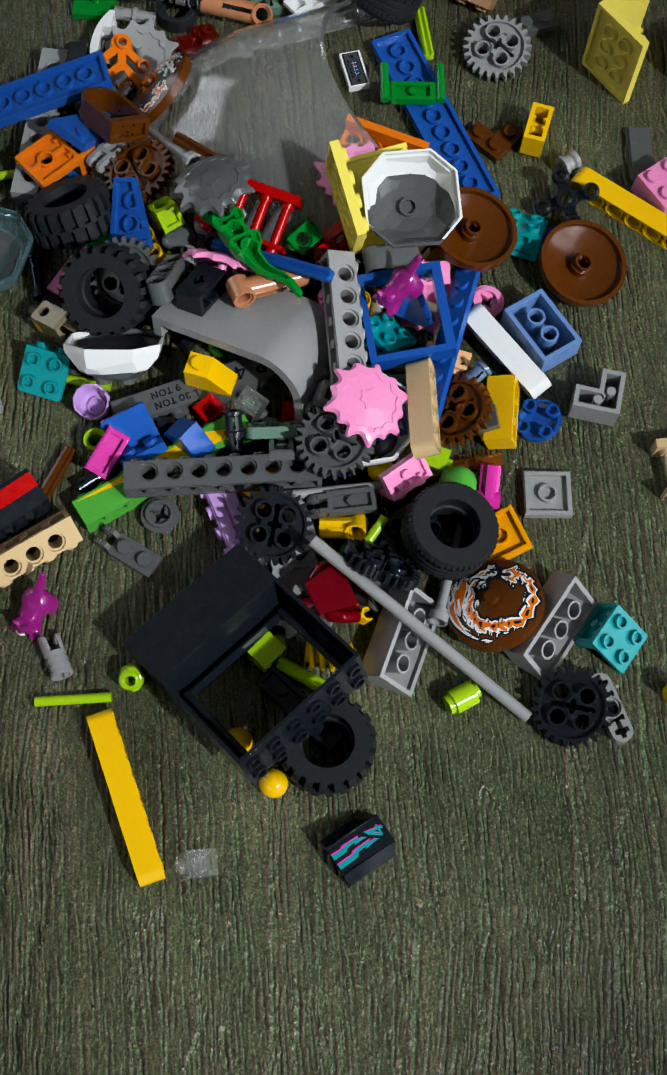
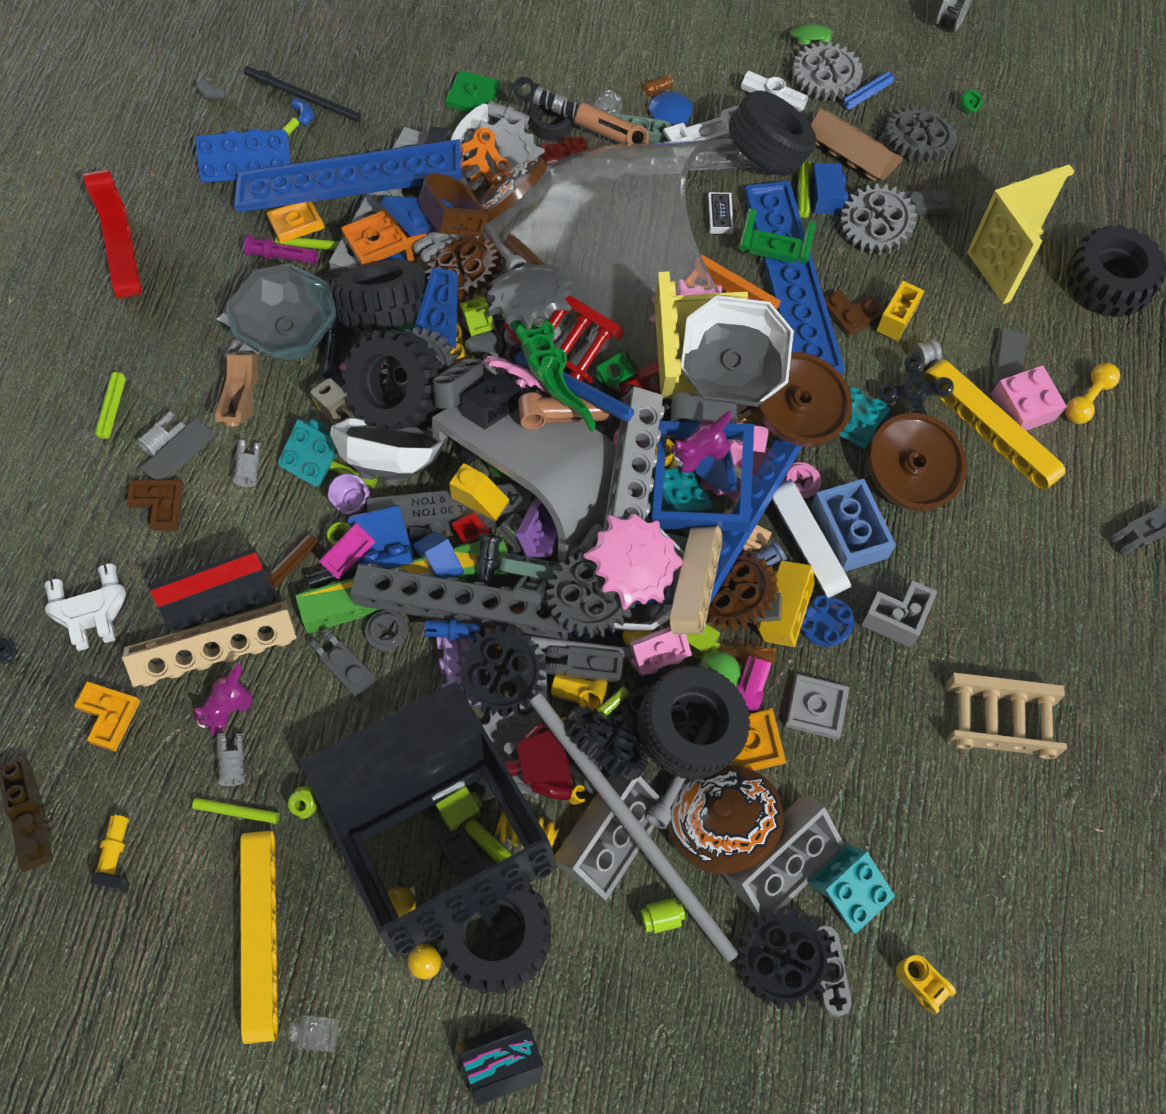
camera: 15 degrees right, 5 degrees down
none -> blue pin [425,619,482,641]
none -> medium lavender bracket [516,499,558,558]
none -> blue brick [811,163,848,214]

